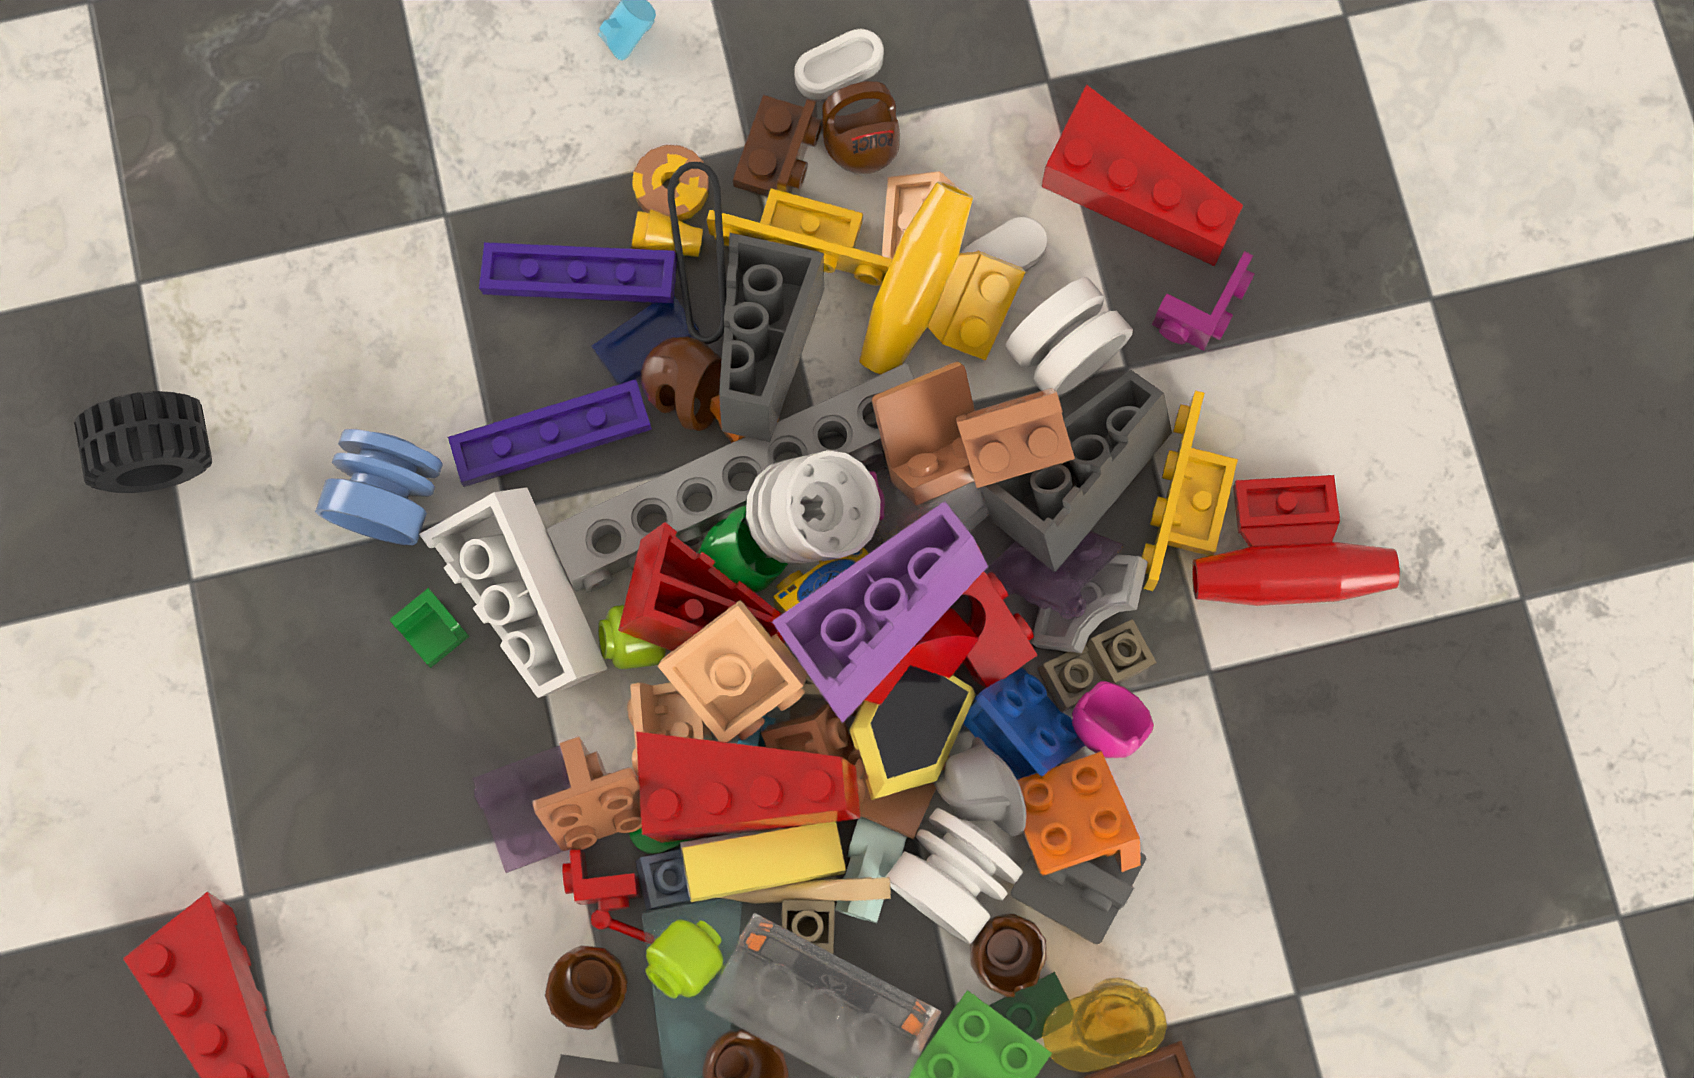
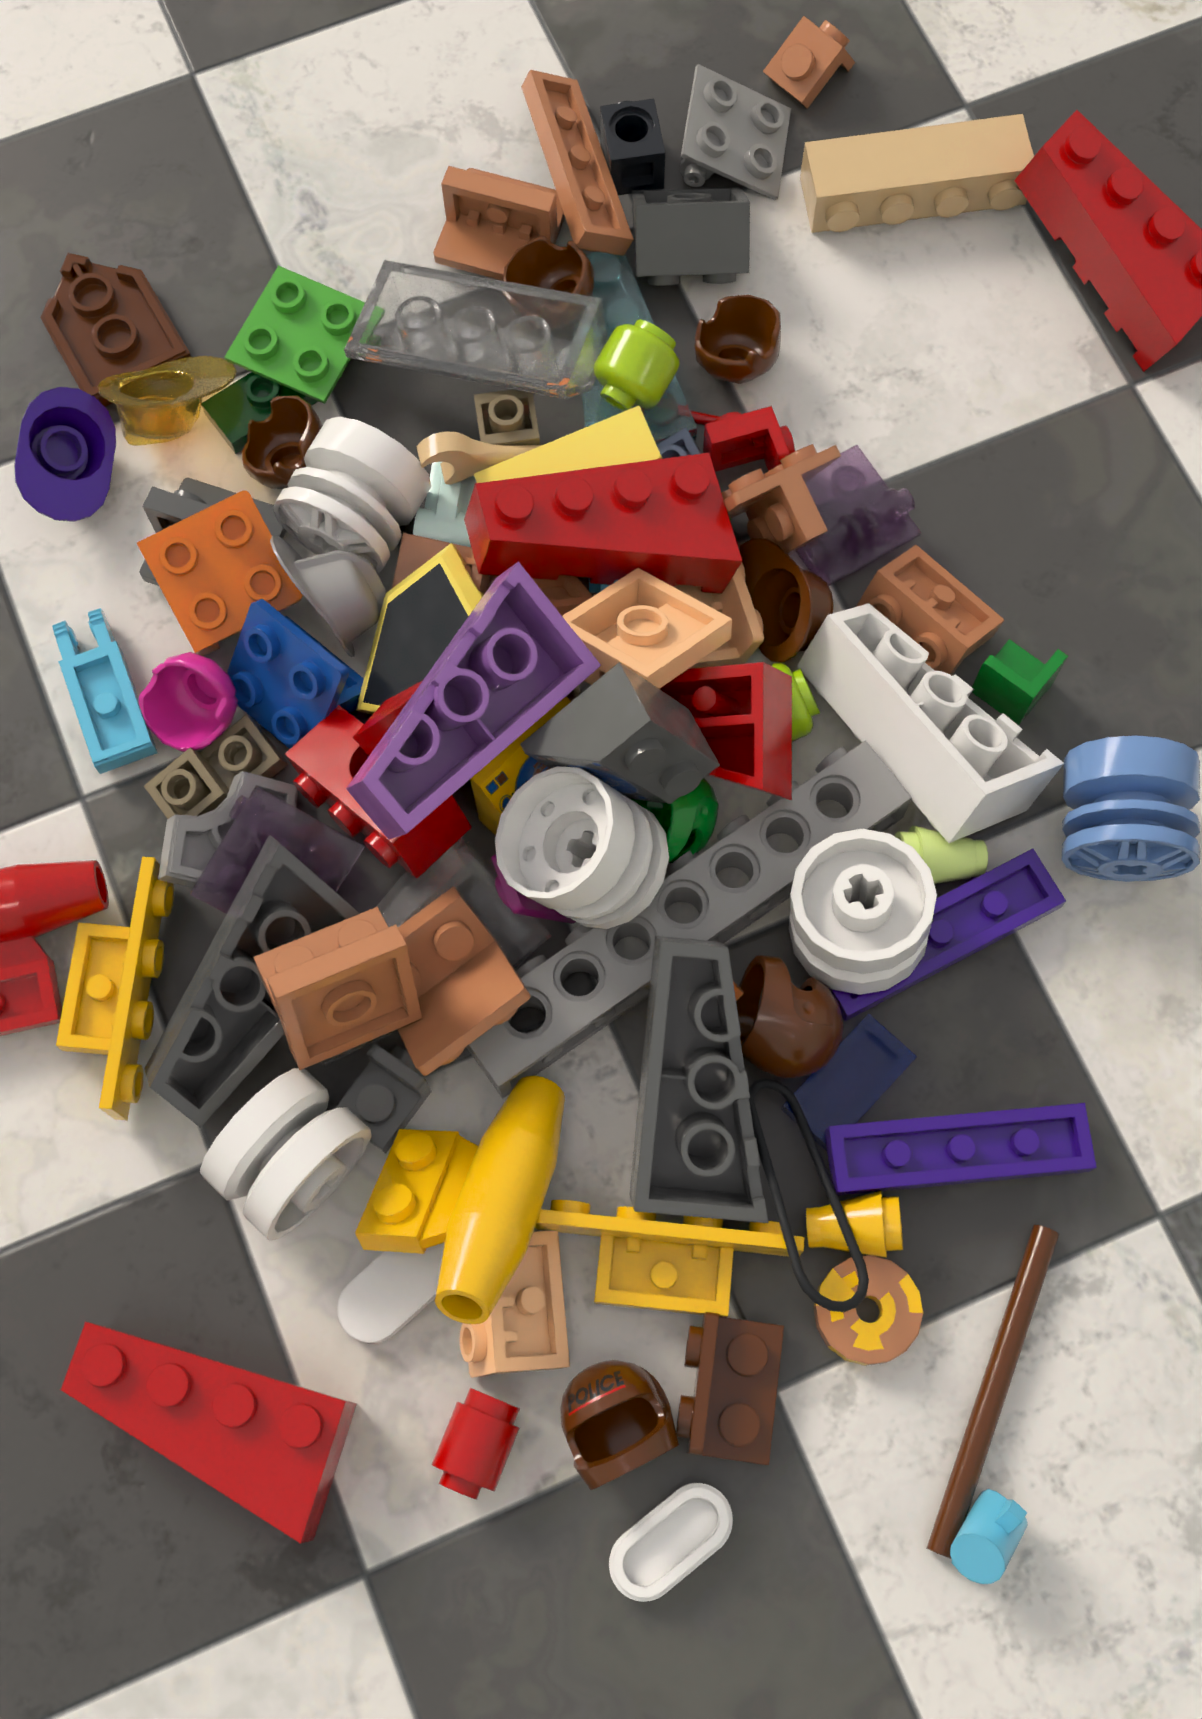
camera: 170 degrees right, 5 degrees down
magenta bracket [1152,251,1255,351] -> none
none -> dark purple piece [14,387,116,522]
none -> medium azure hinge [52,608,158,774]
none -> dark grey bracket [334,1043,432,1154]
none -> red brick [431,1388,520,1500]
none -> dark grey slope [520,662,720,804]
none -> reddish brown piece [739,538,834,663]
none -> white wheel [789,829,937,995]
none -> nougat bracket [856,545,1005,676]
none -> yellowish green cone [894,826,988,884]
none -> reddish brown piece [926,1225,1059,1559]

